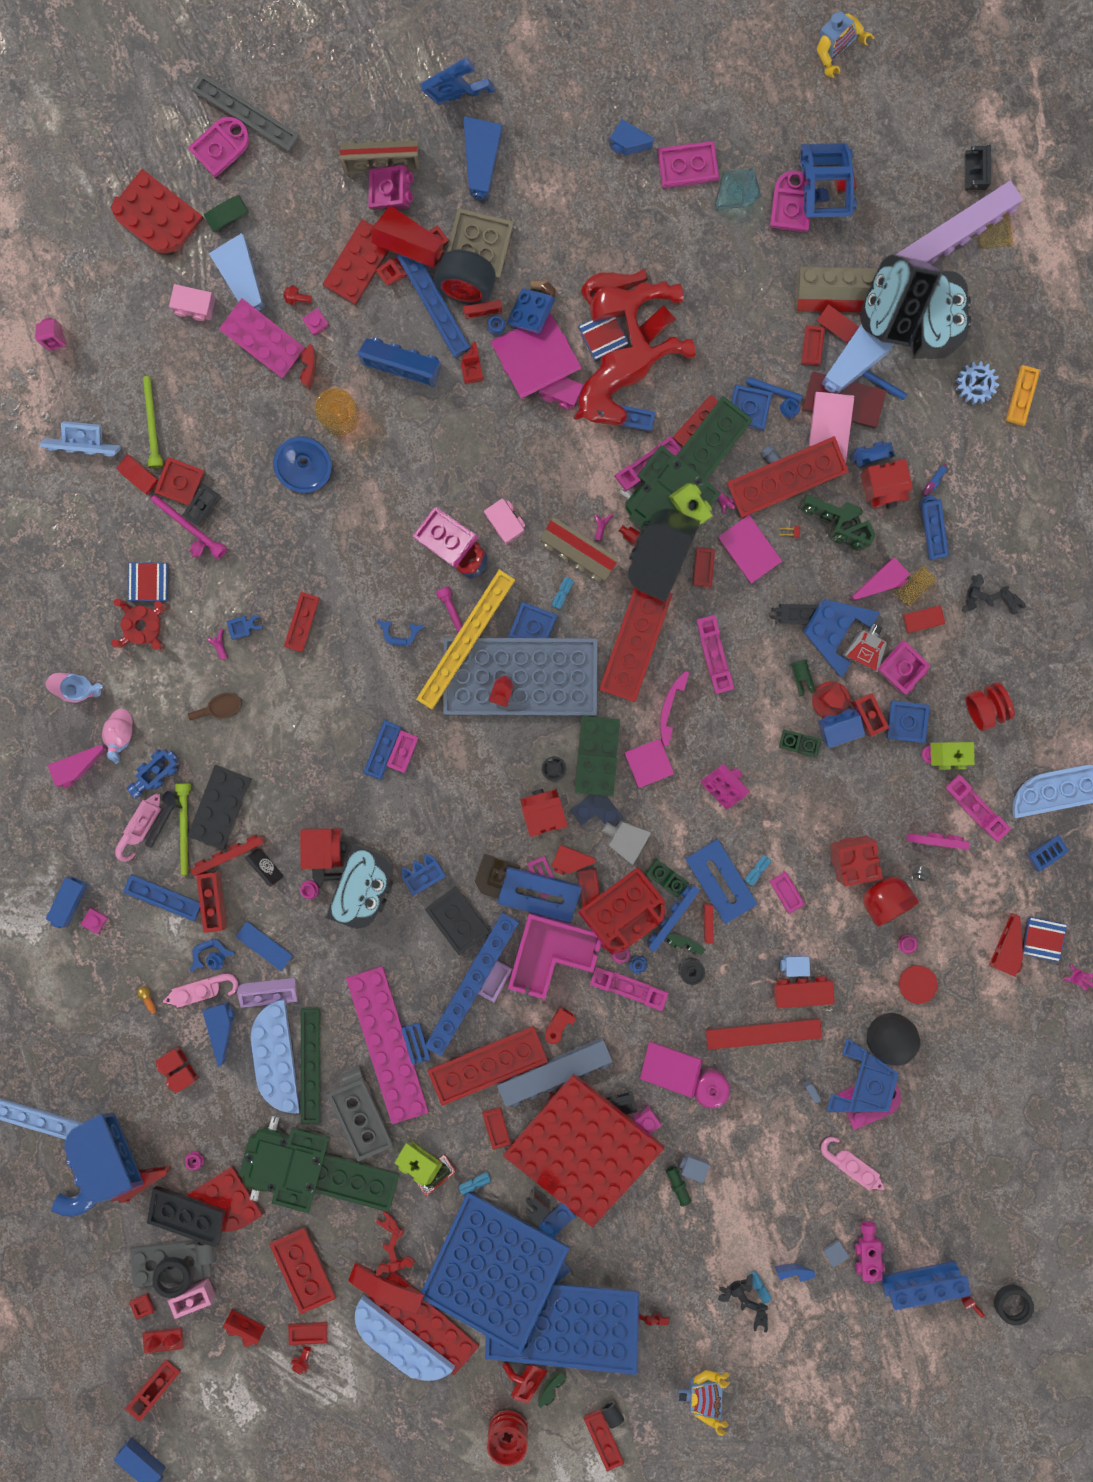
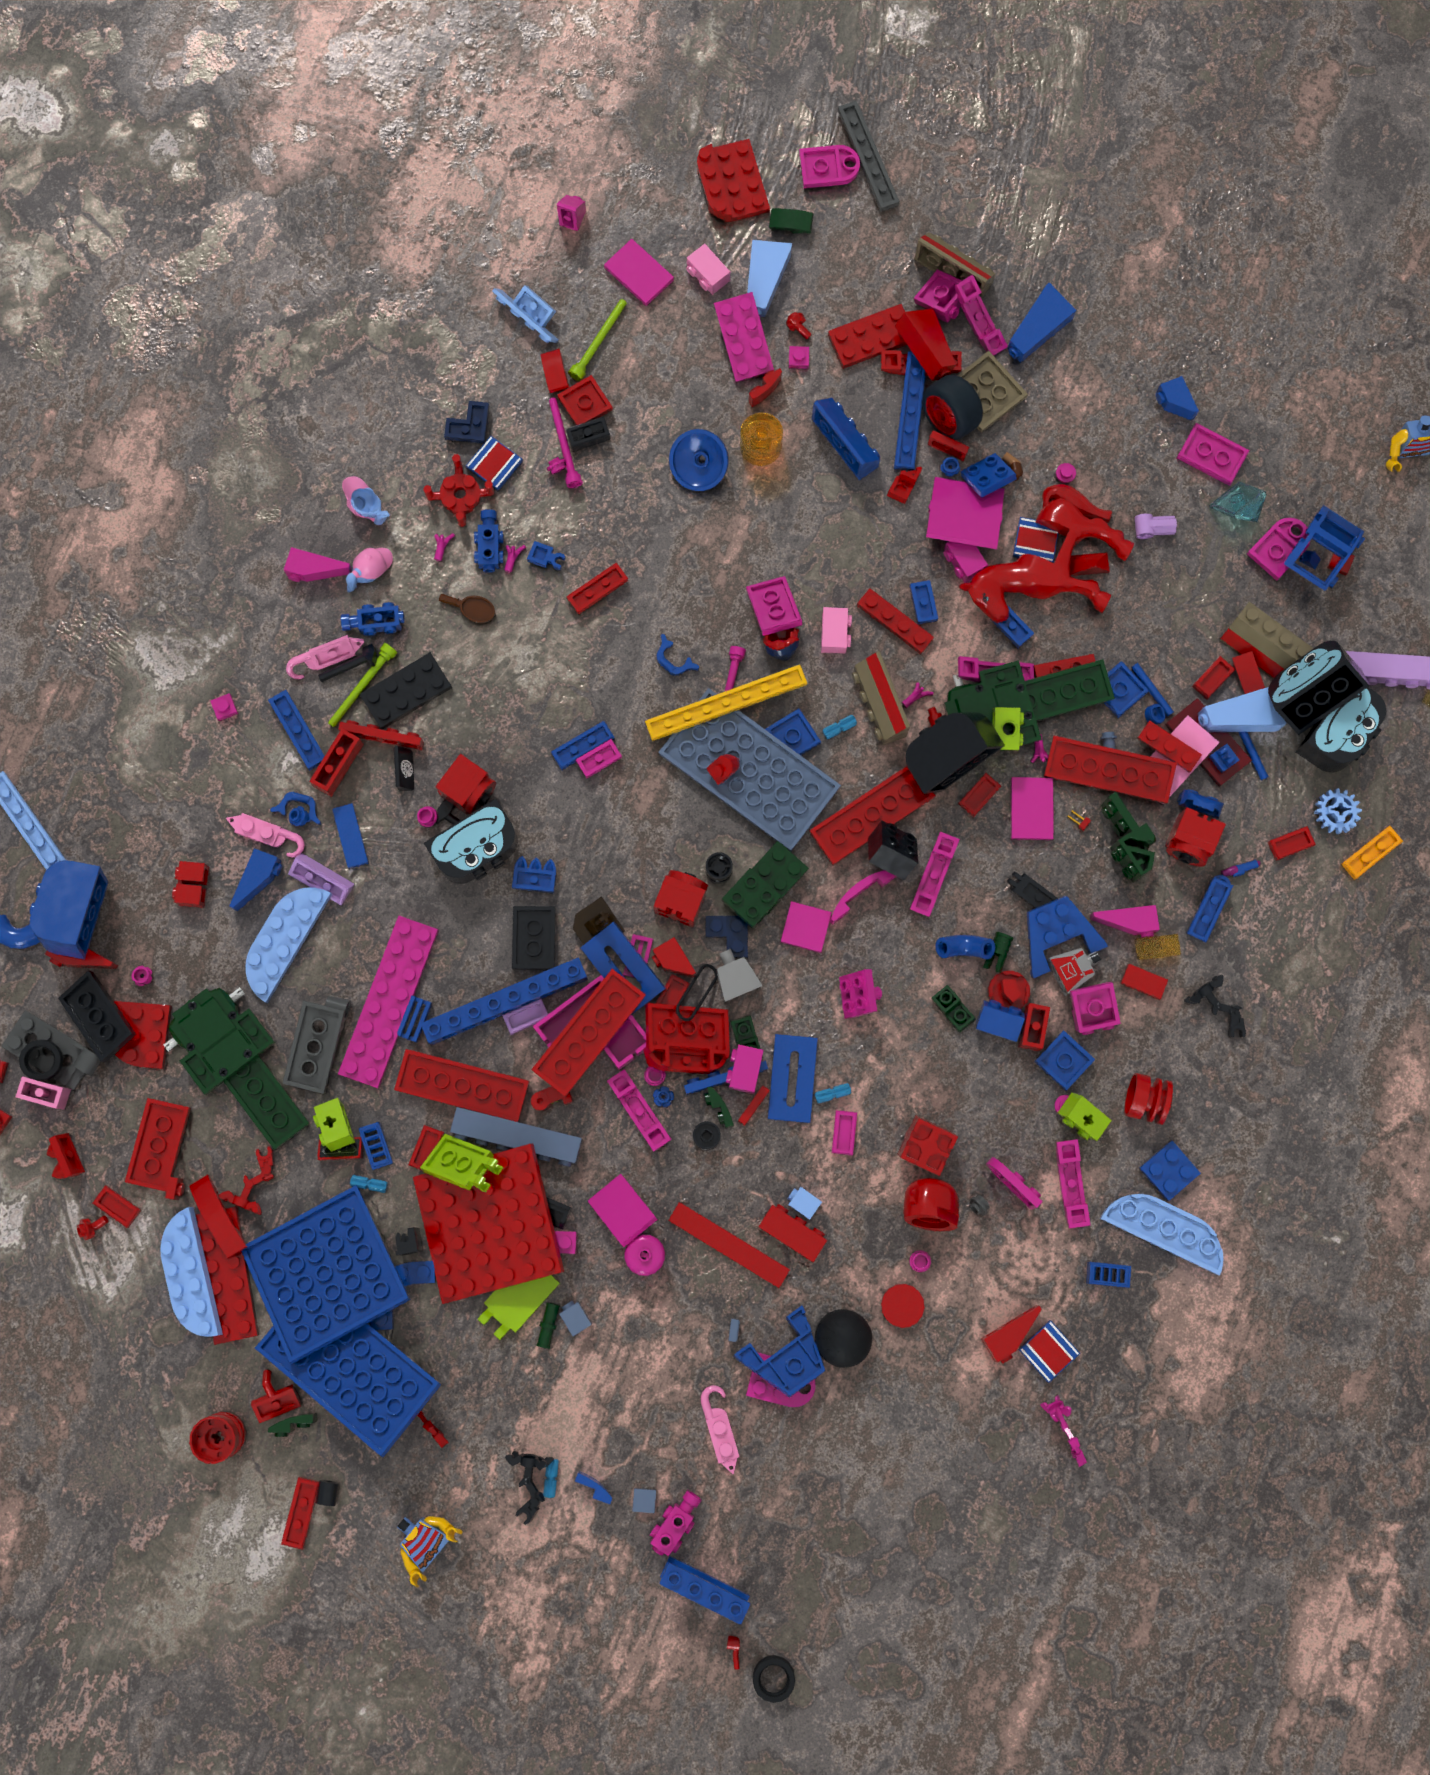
camera: 30 degrees right, 10 degrees down
blue brick [46,876,88,928] -> none
piece [137,986,157,1014] -> none
dark green tile [301,1007,321,1124] -> none
blue wing [421,57,495,104] -> none
none -> red plate [165,1177,185,1200]
none -> blue slope [358,1122,393,1170]
none -> lime tile [420,1134,503,1192]
none -> dark pink bar [434,533,455,561]
none -> dark blue plate [444,401,490,443]
none -> blue brick [474,509,504,573]
none -> lime tile [478,1275,560,1340]
none -> red plate [531,969,646,1097]
none -> dark pink tile [604,239,674,306]
none -> black piece [676,964,718,1021]
none -> dark pink brick [726,1044,764,1094]
none -> red plate [857,588,934,655]
none -> brick [868,821,918,880]
none -> blue plate [909,580,938,625]
none -> blue cylinder [935,935,995,959]
none -> dark pink slope [955,275,1008,356]
none -> dark pink plate [1056,463,1076,483]
none -> lavender piece [1134,514,1177,539]
none -> red plate [1137,720,1202,773]
none -> blue plate [1139,1140,1201,1201]
none -> blue tile [1209,744,1239,773]
none -> red tile [1268,826,1316,861]

